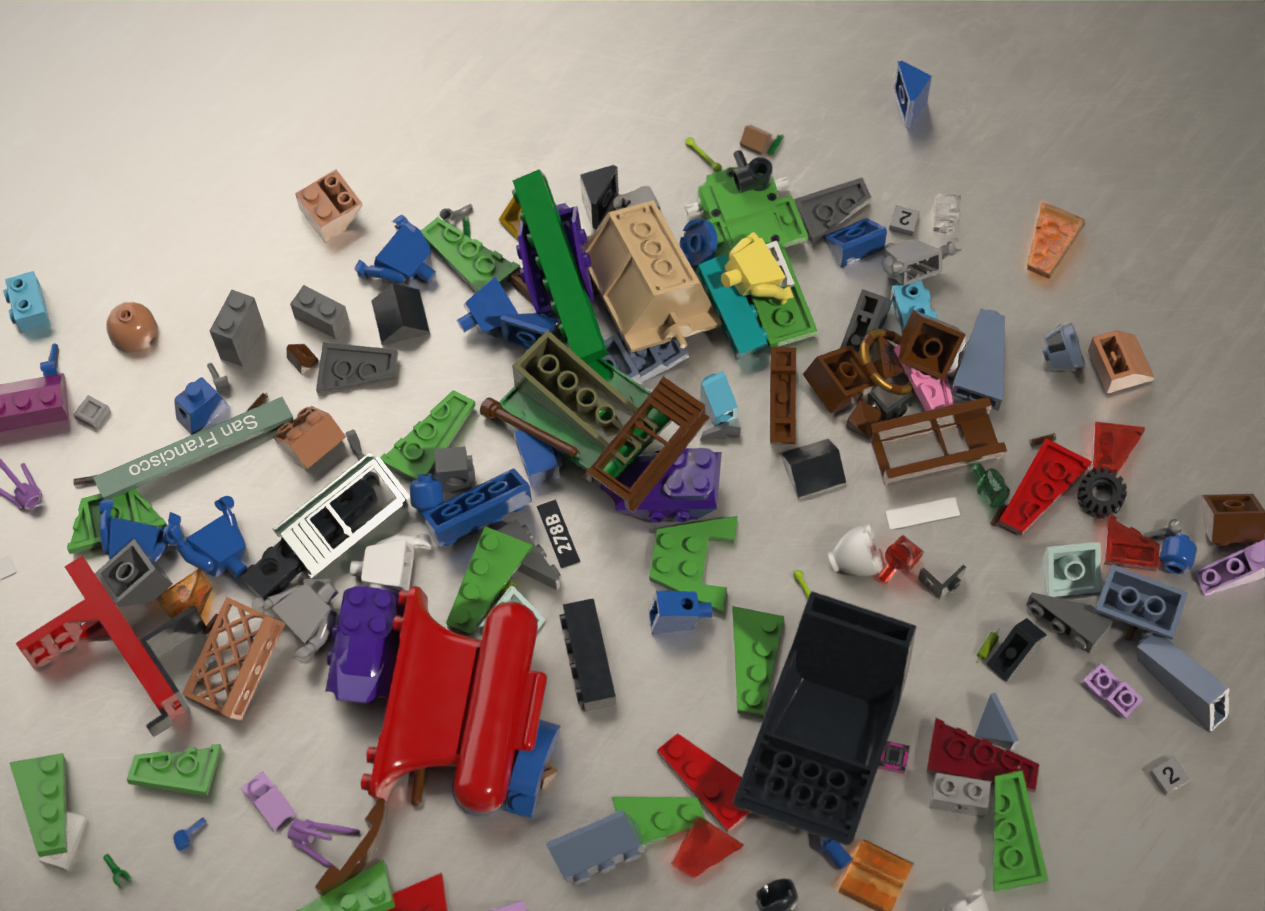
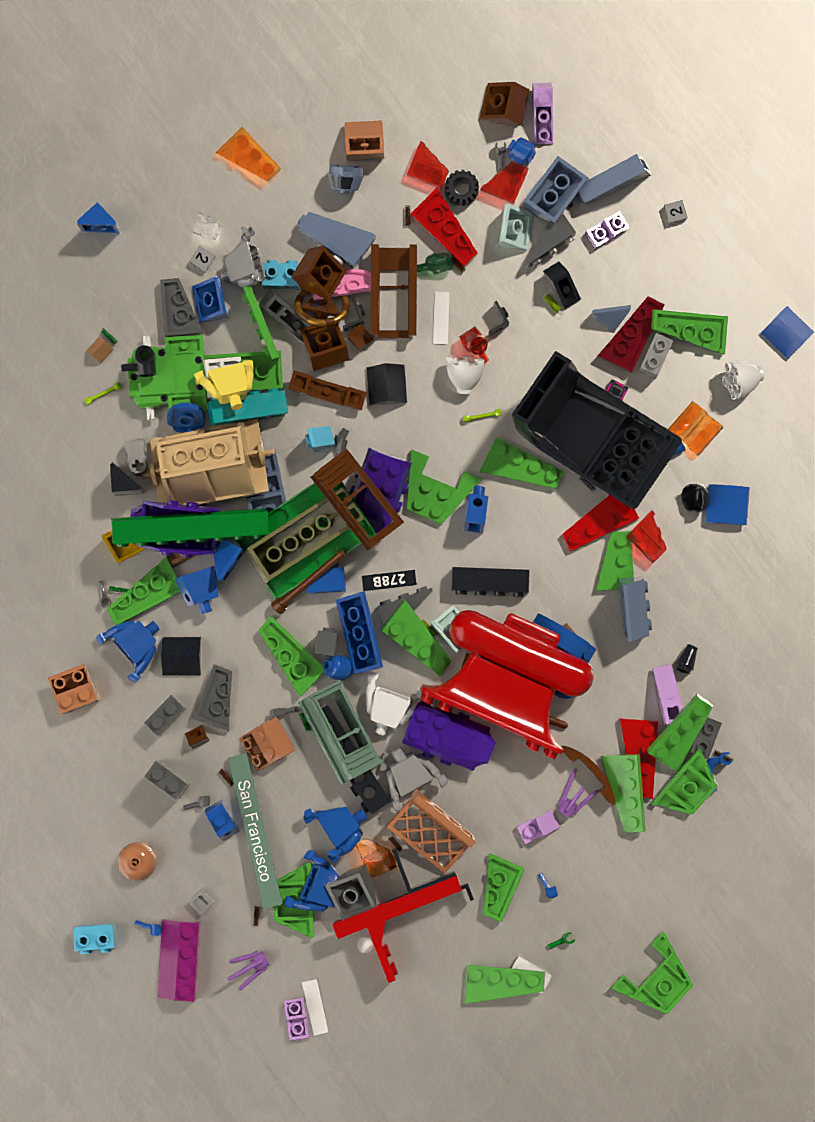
camera: 80 degrees left, 20 degrees up
none -> bright green wing [242,285,279,361]

